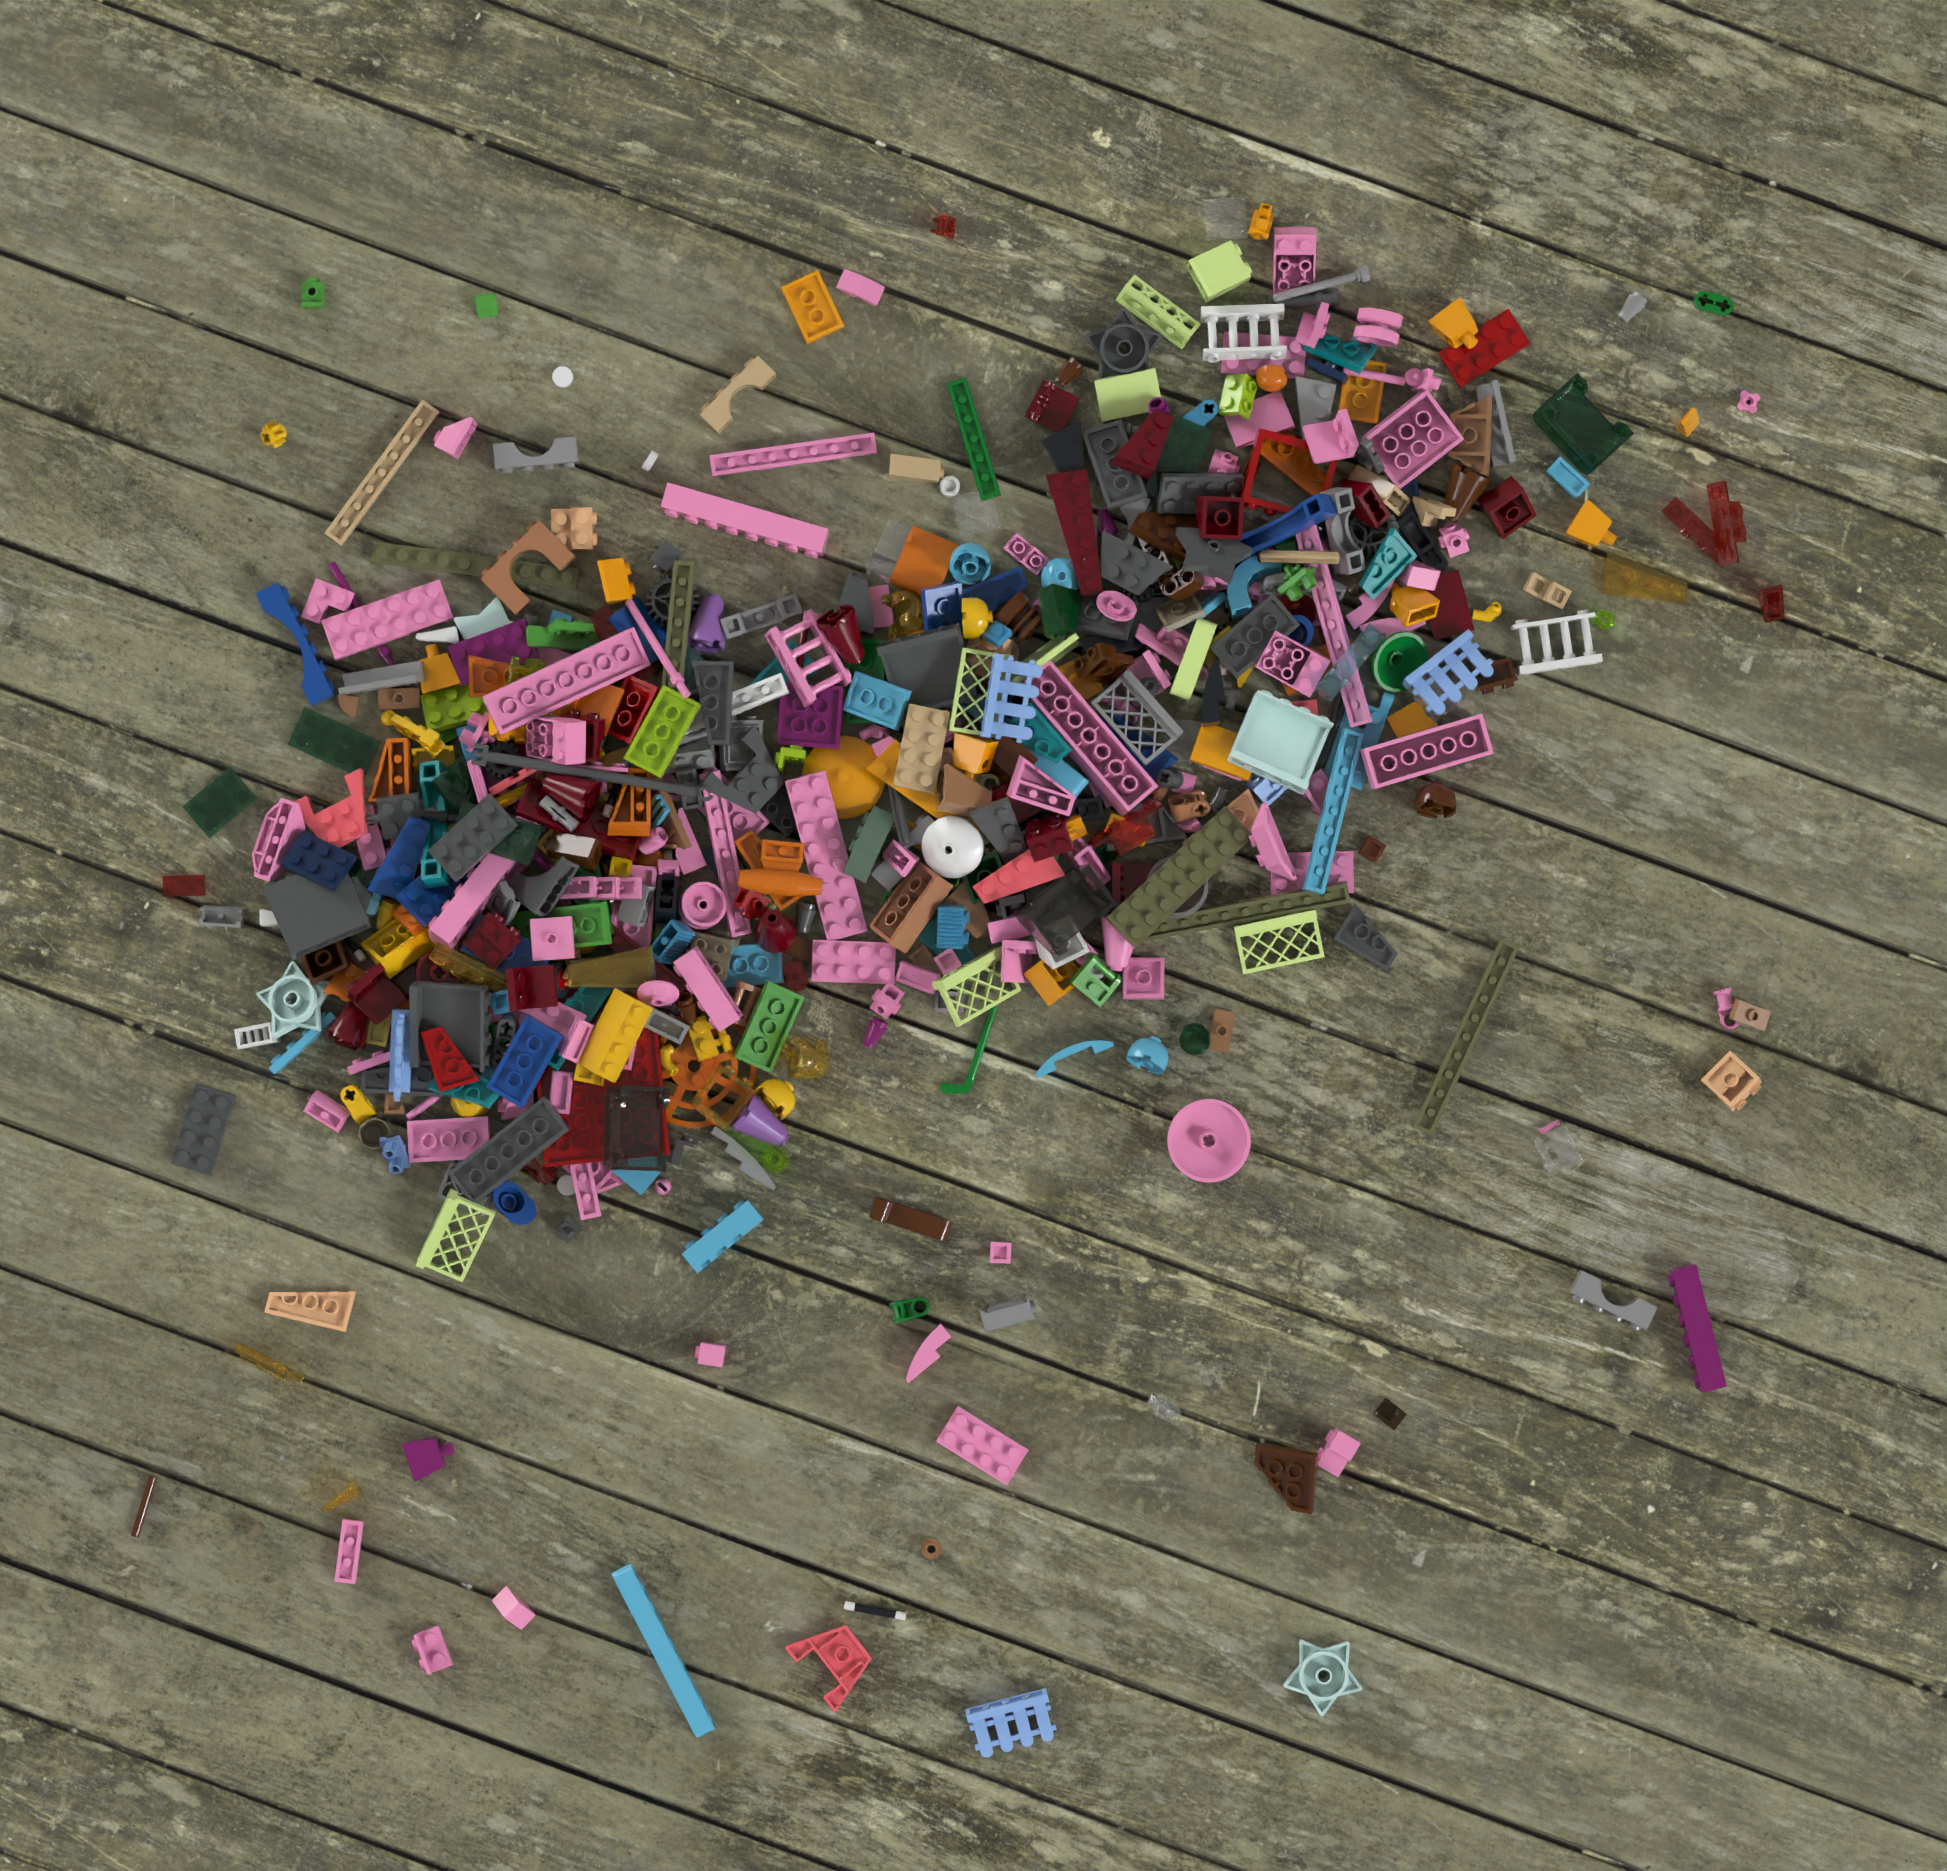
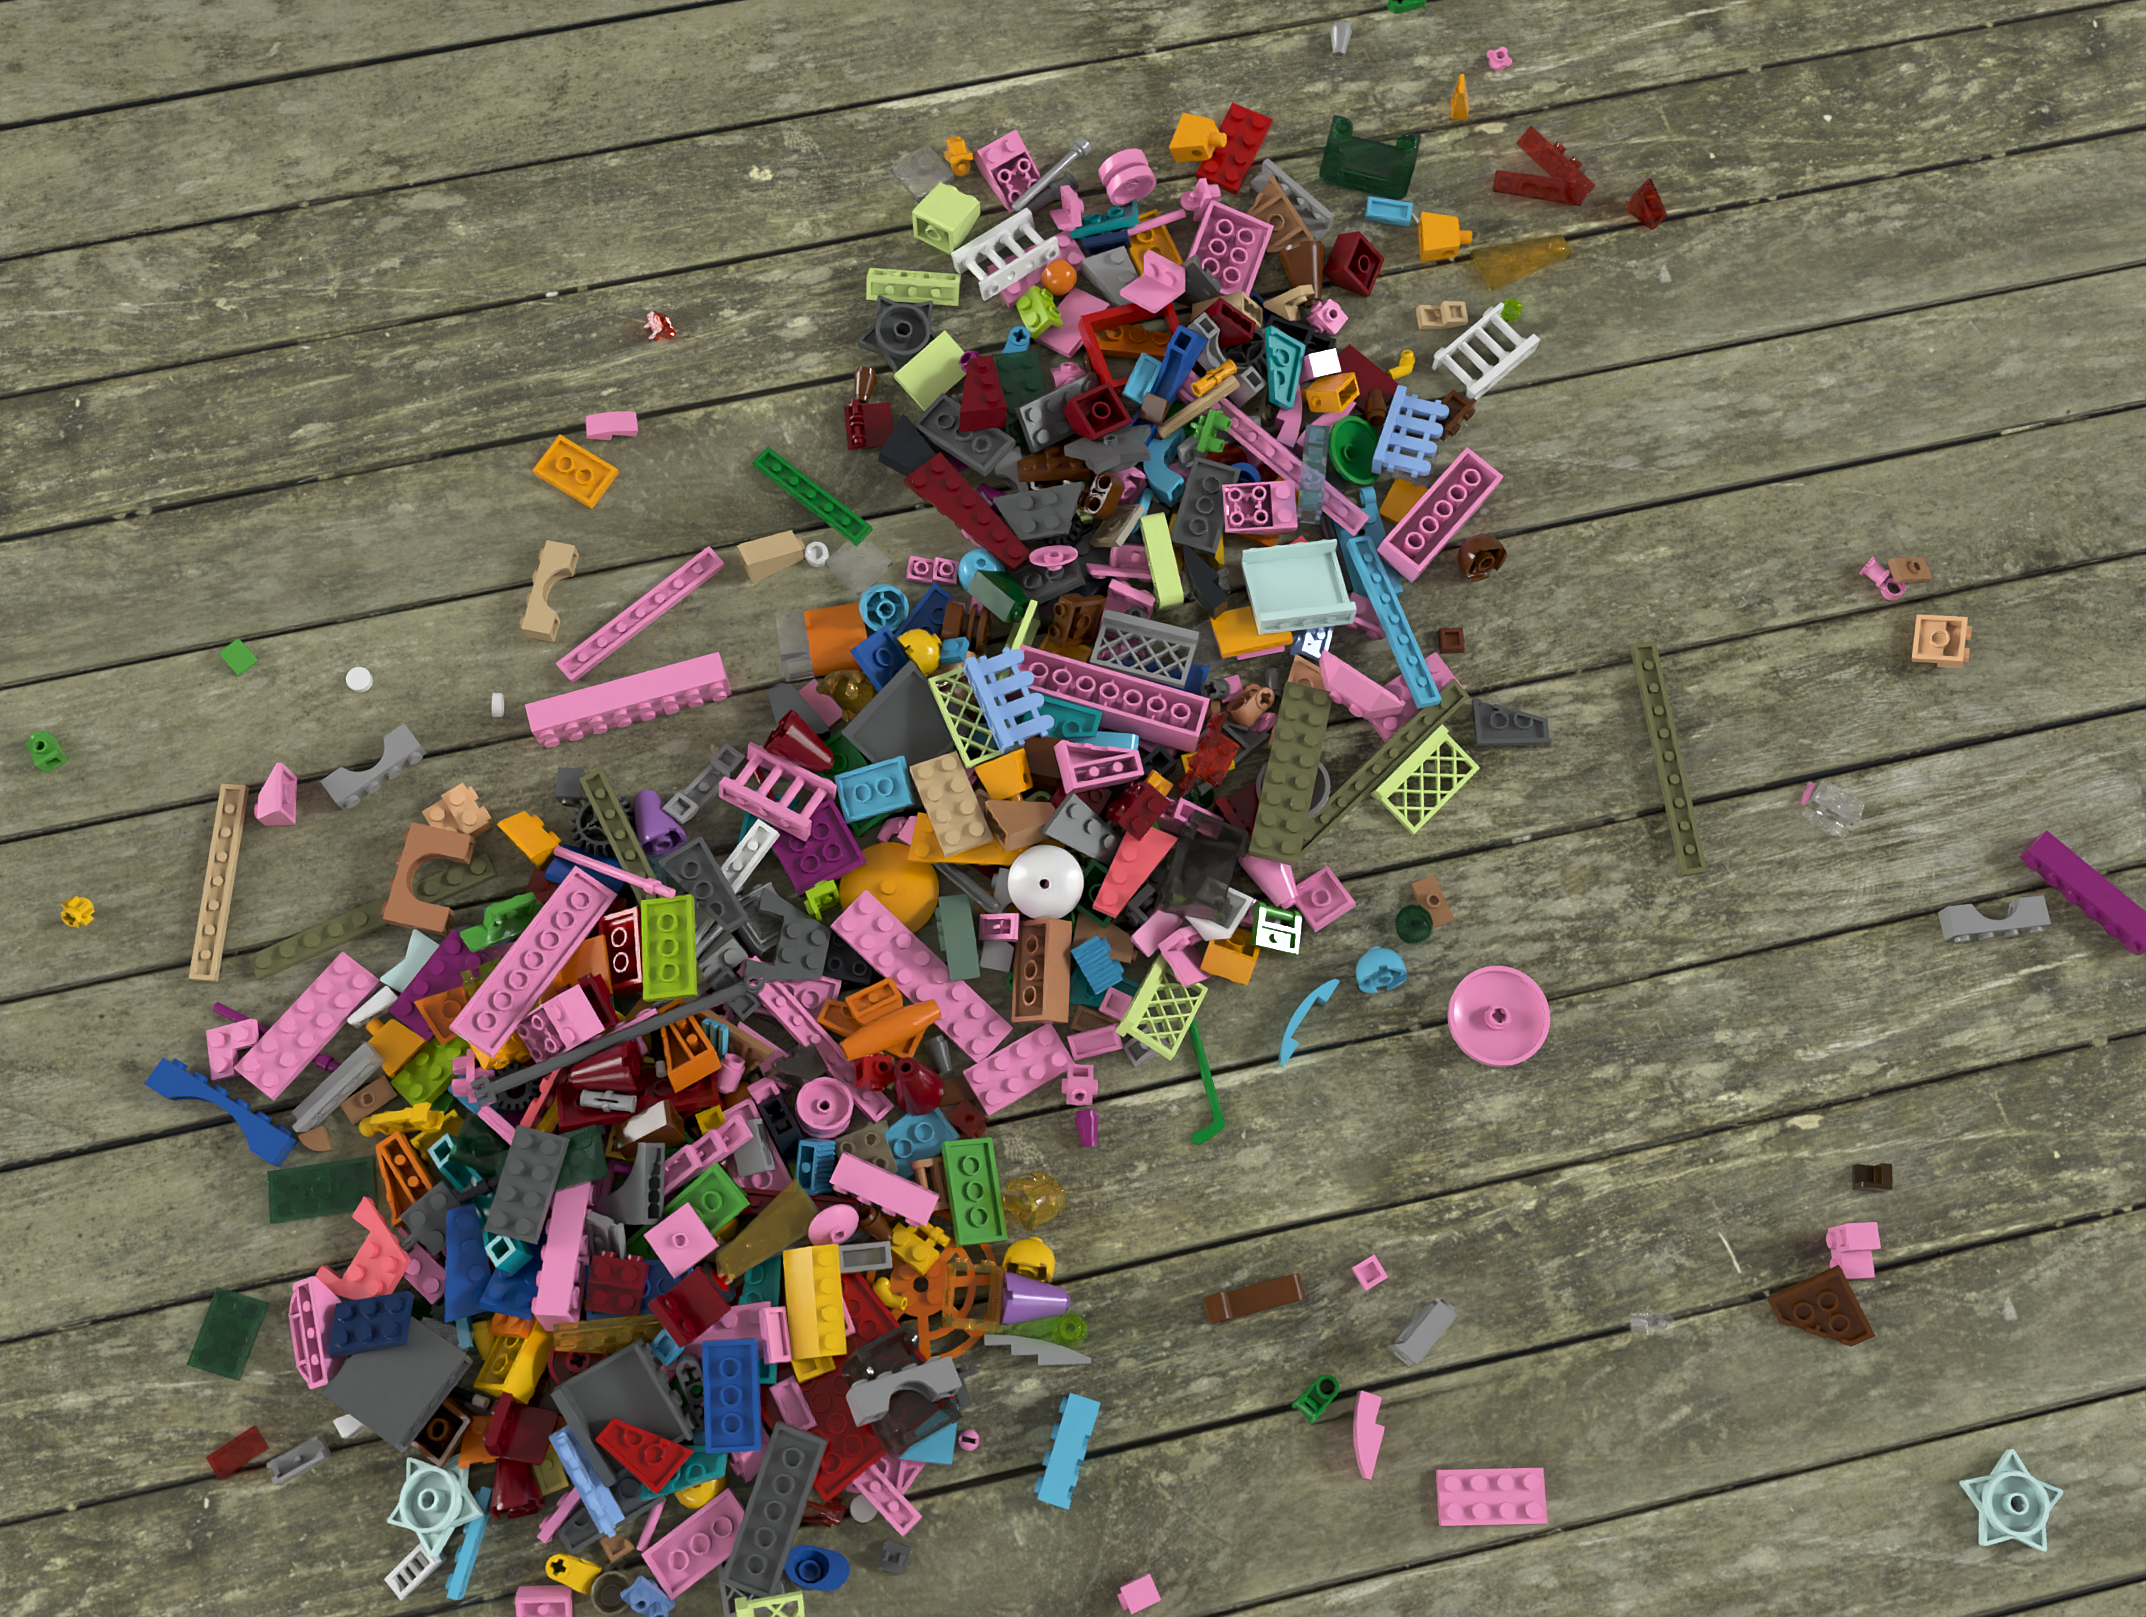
camera: 35 degrees left, 15 degrees down
none -> clear smoke slope [764,1043,828,1087]
none -> light grey arch [846,1356,962,1427]
none -> medium azure tile [1121,352,1163,406]
none -> reddish brown slope [1139,392,1170,427]
none -> light orange pin [1191,359,1237,397]
none -> reddish brown cone [1365,389,1388,426]

